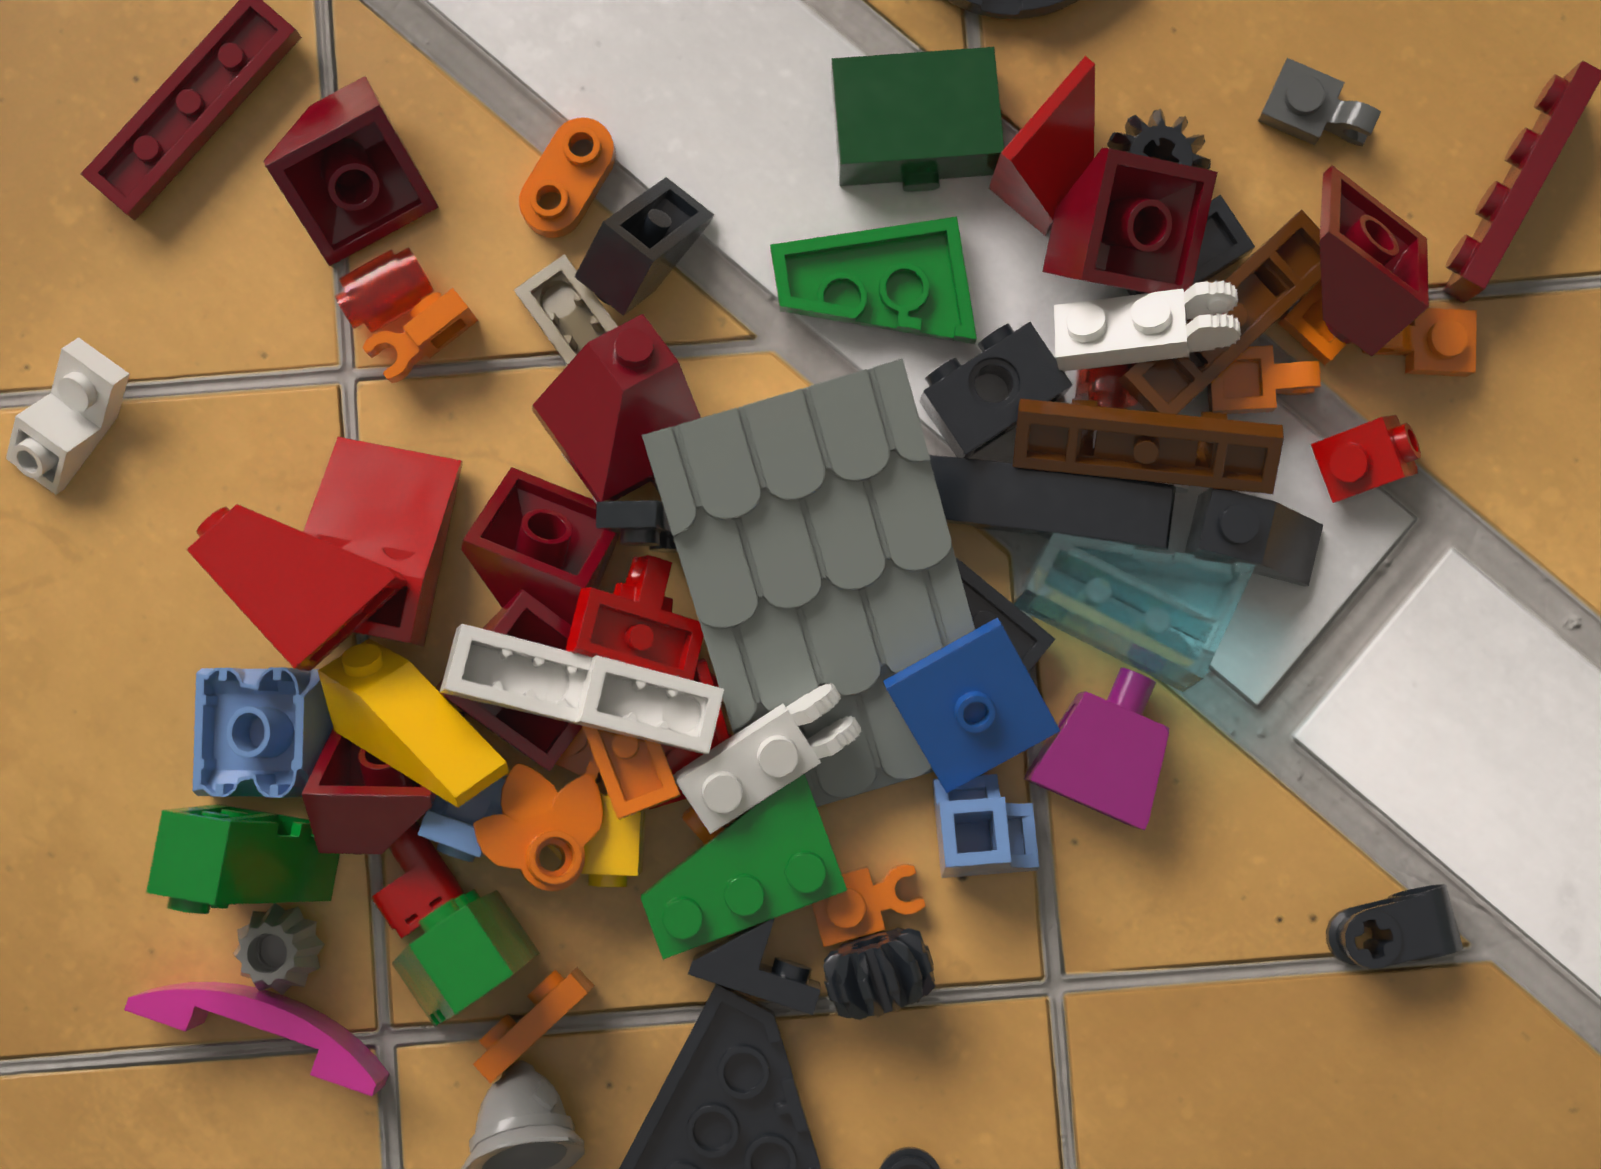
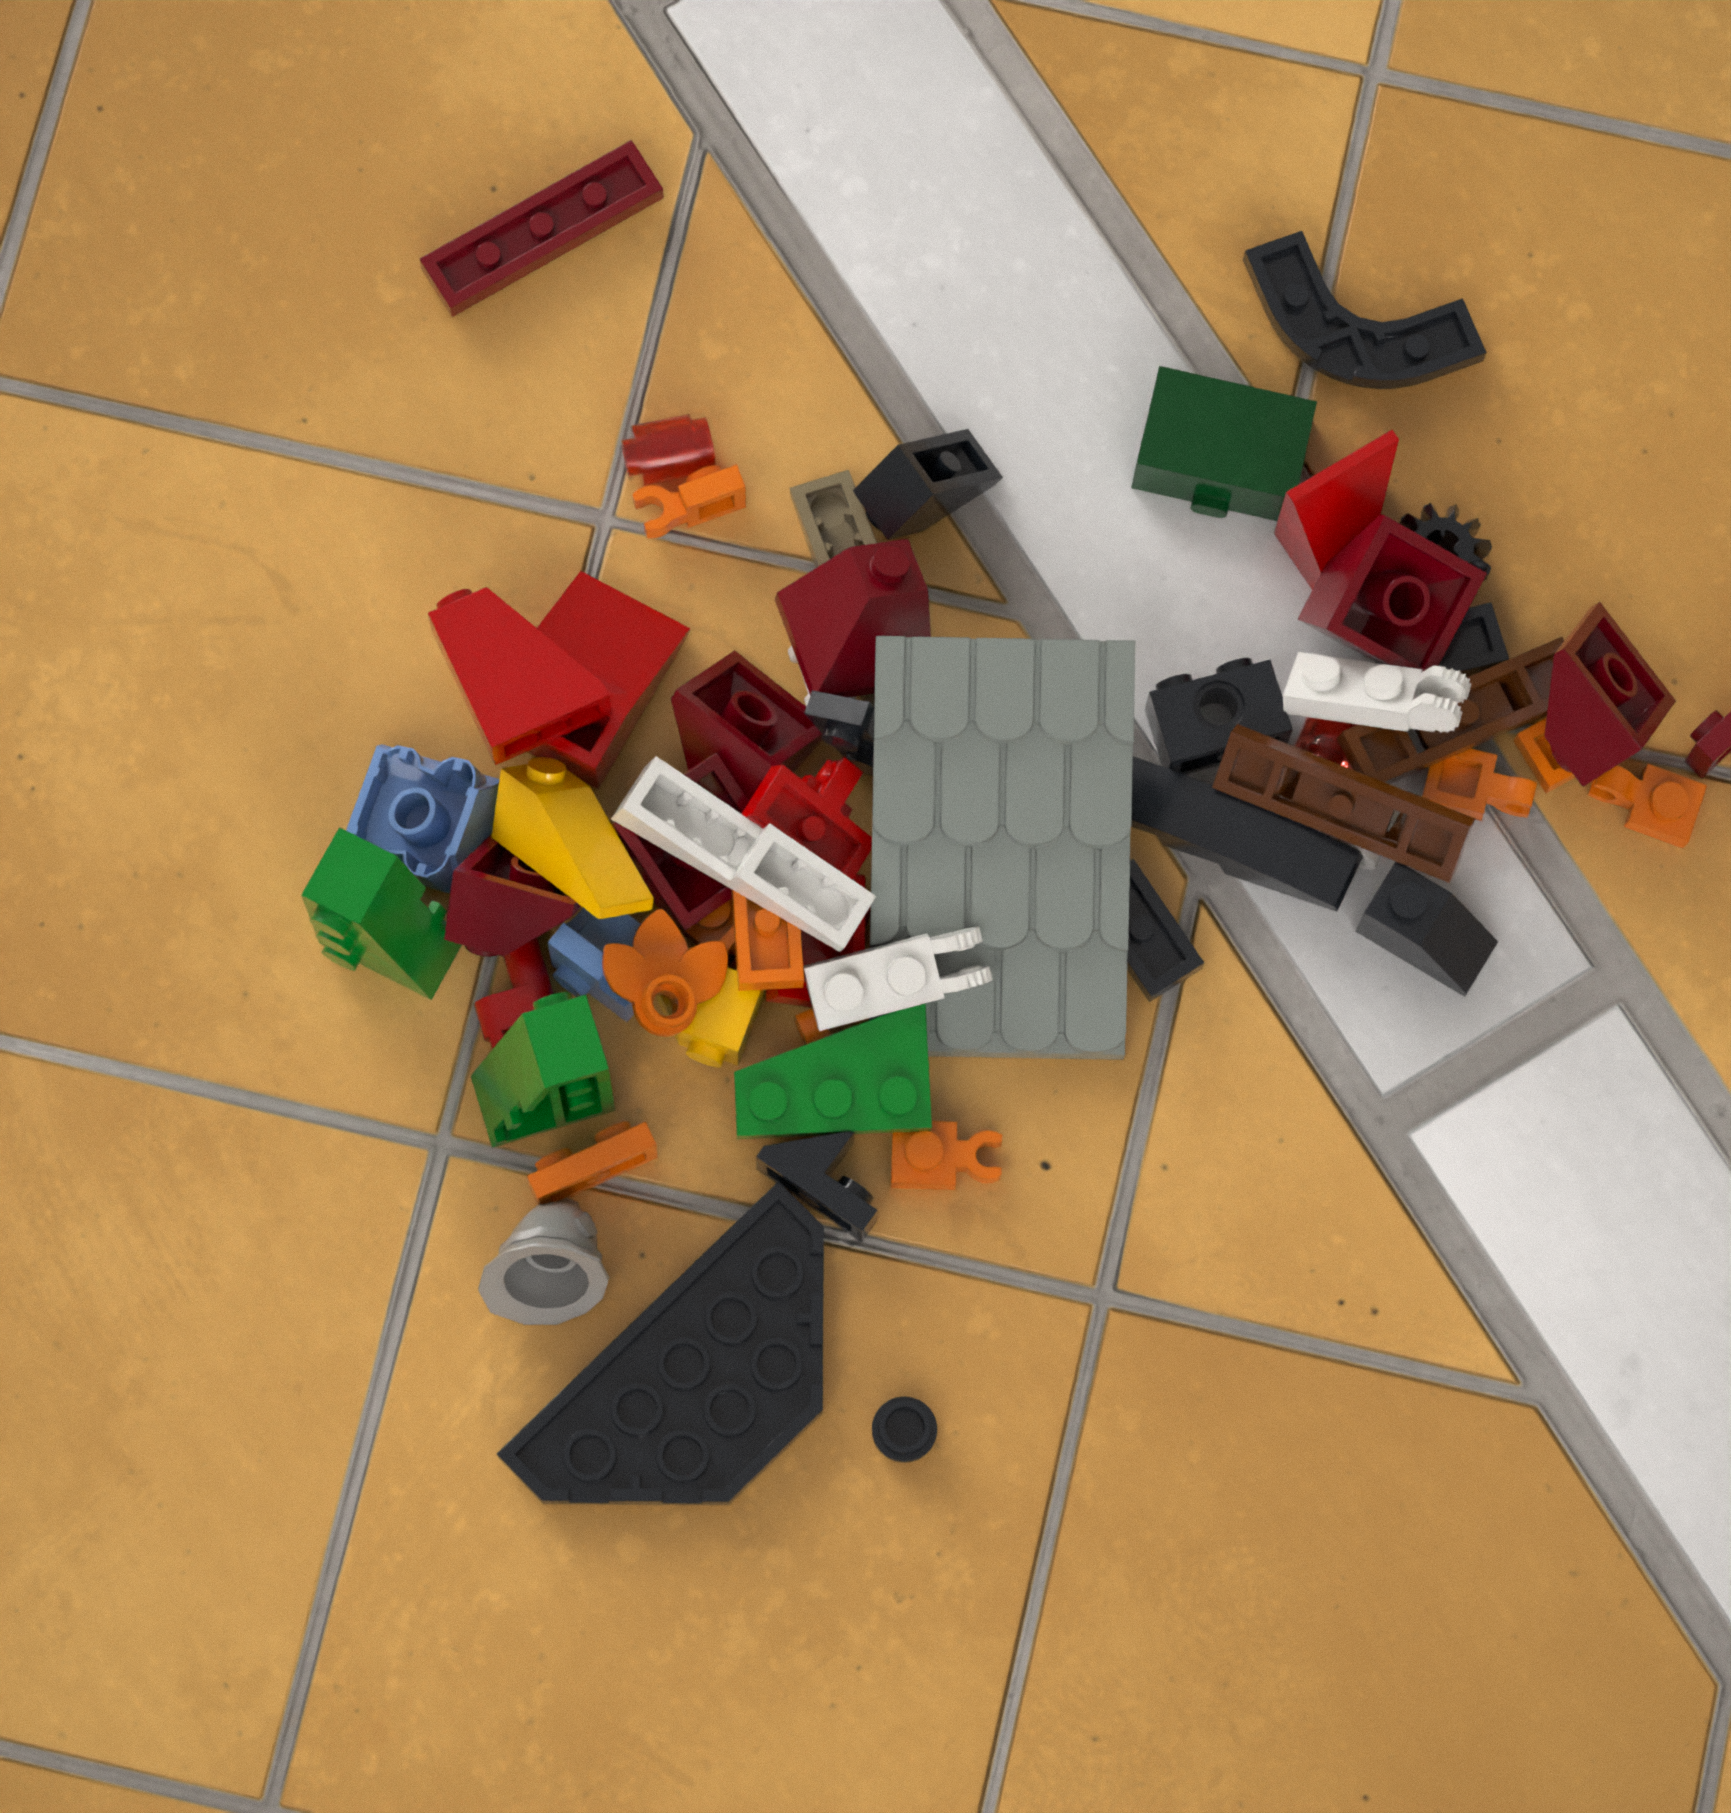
camera: 15 degrees right, 10 degrees down
white slope [6,338,130,495] -> none
dark pink slope [124,982,389,1096] -> none
light grey piece [233,903,325,995] -> none
dark red slope [264,76,439,267] -> none
orange plate [519,117,616,238] -> none
green wing [770,216,977,344] -> none
black gear [823,927,935,1020] -> none
blue plate [883,617,1060,793] -> none
medium blue brick [932,774,1039,878] -> none
clear light blue wedge [1014,533,1256,692] -> none
magenta torso [1024,667,1169,830] -> none
dark grey plate [1258,58,1381,146] -> none
red bracket [1311,415,1421,503] -> none
black piece [1326,884,1463,969] -> none

